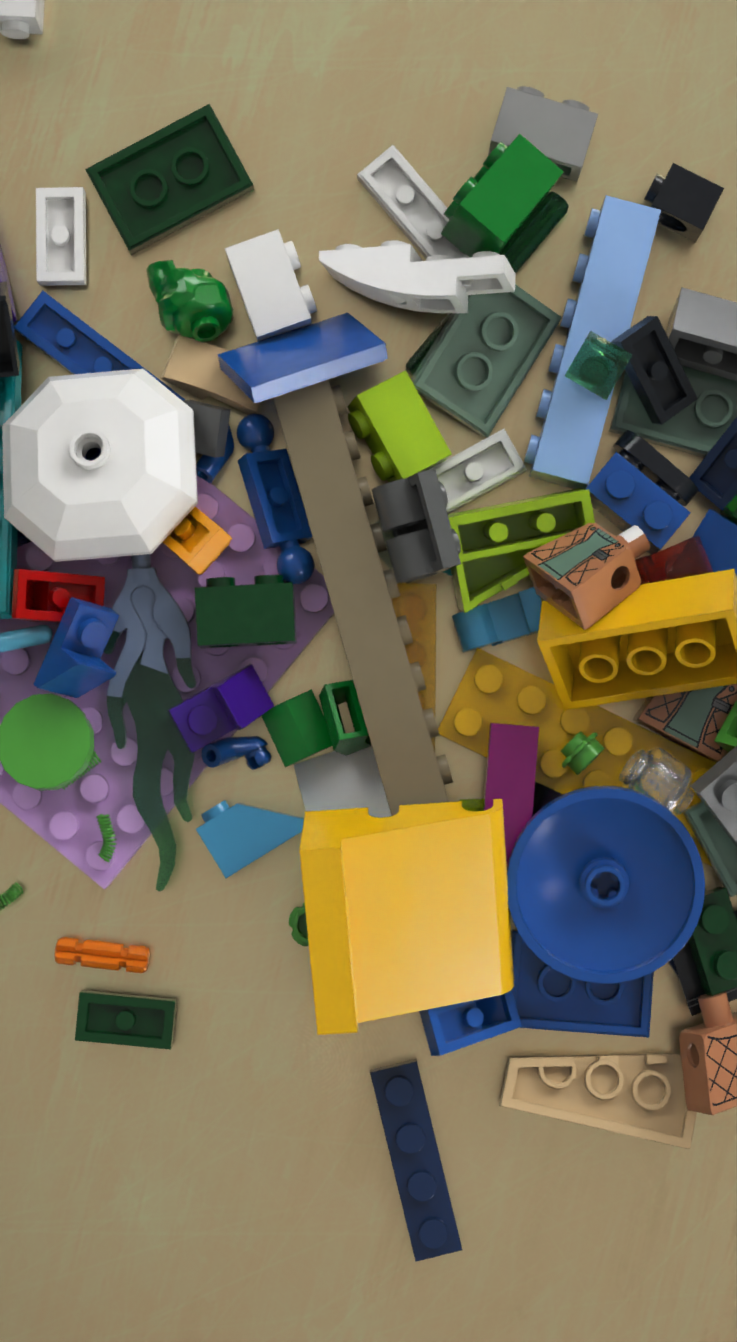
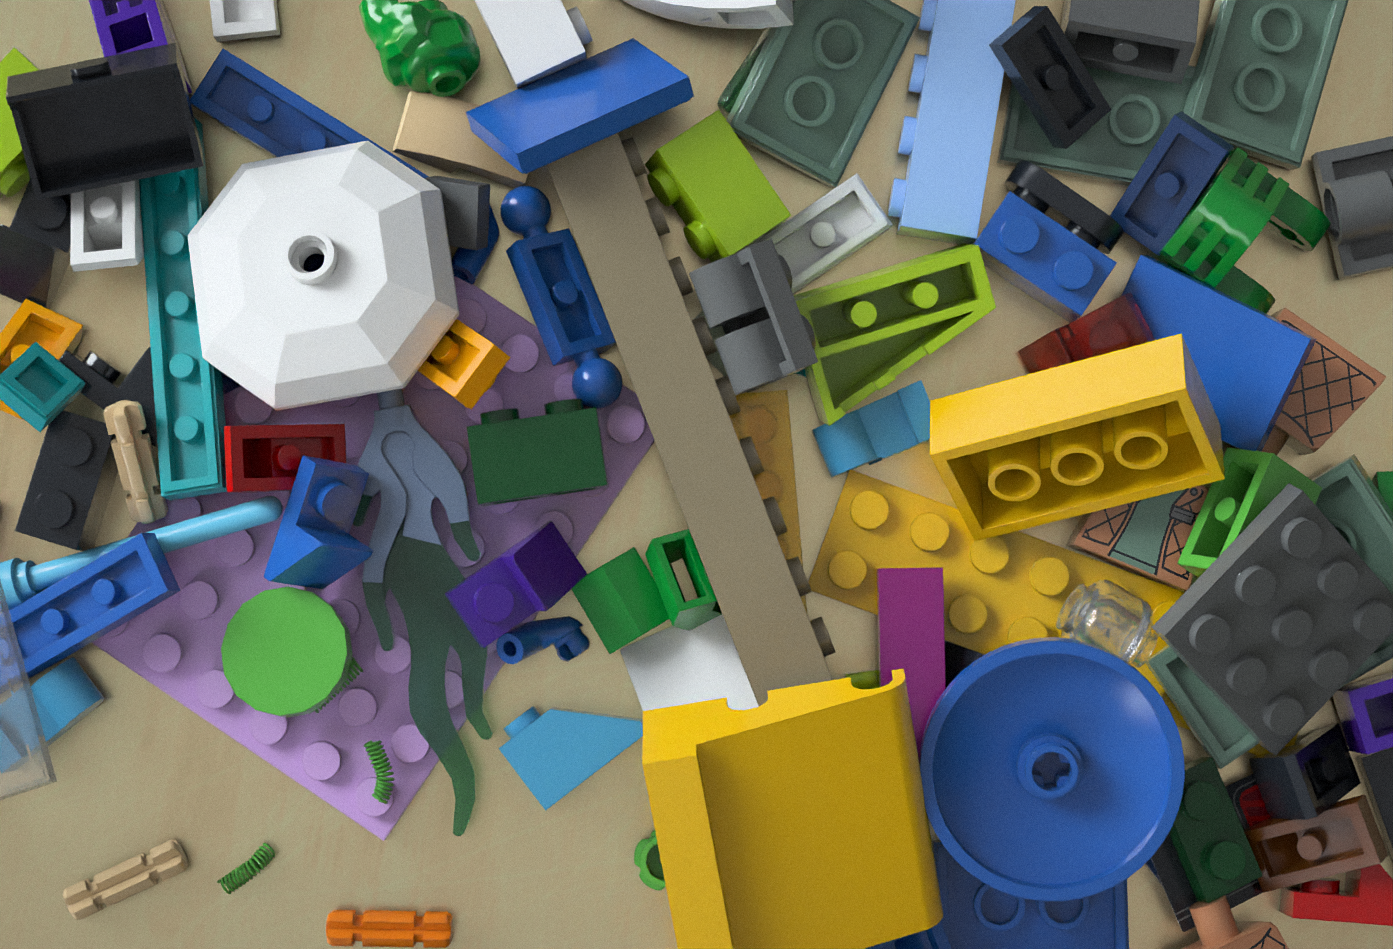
camera: 10 degrees left, 0 degrees up
nougat torso [523,523,650,630] -> none
bright green plate [561,731,605,775] -> none
clear green plate [565,331,632,400] -> none

